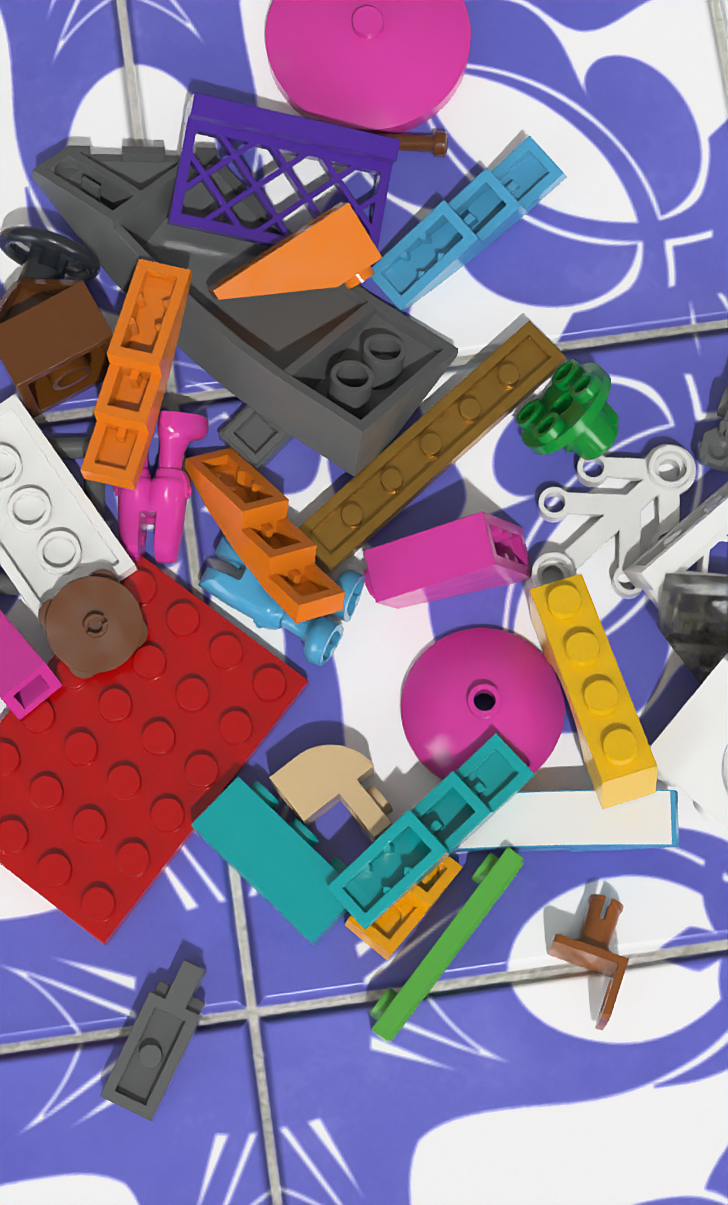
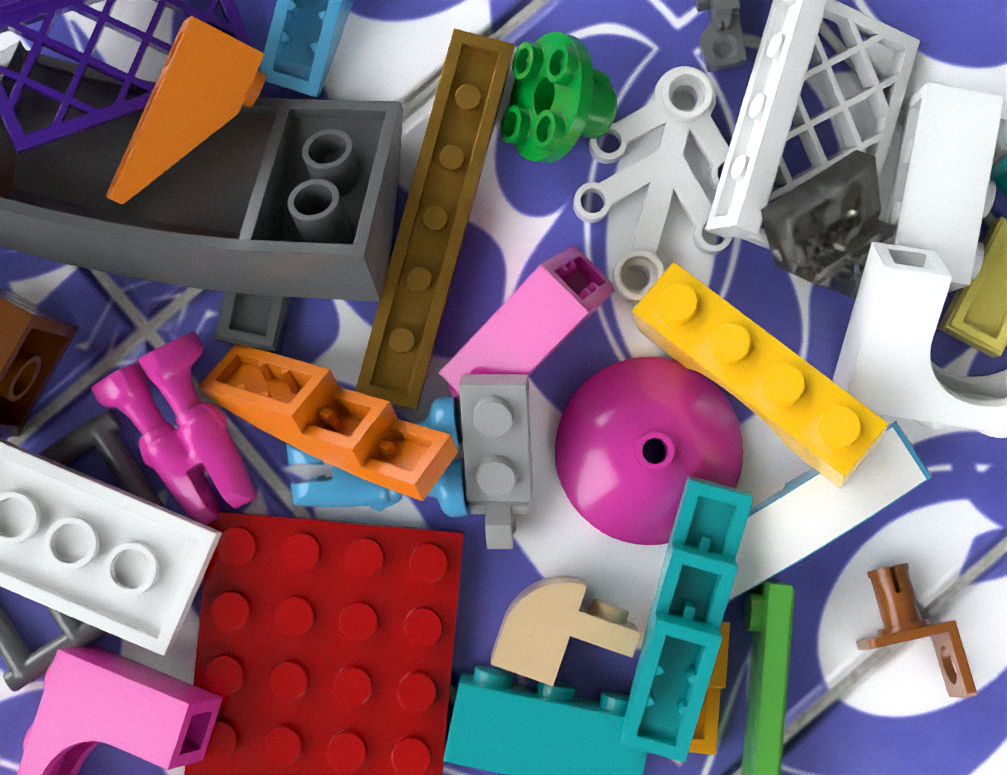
camera: 35 degrees left, 10 degrees up
reddish brown piece [38,568,148,678] -> none
orange slope [80,259,192,491] -> none
none -> light grey hinge [459,374,533,549]

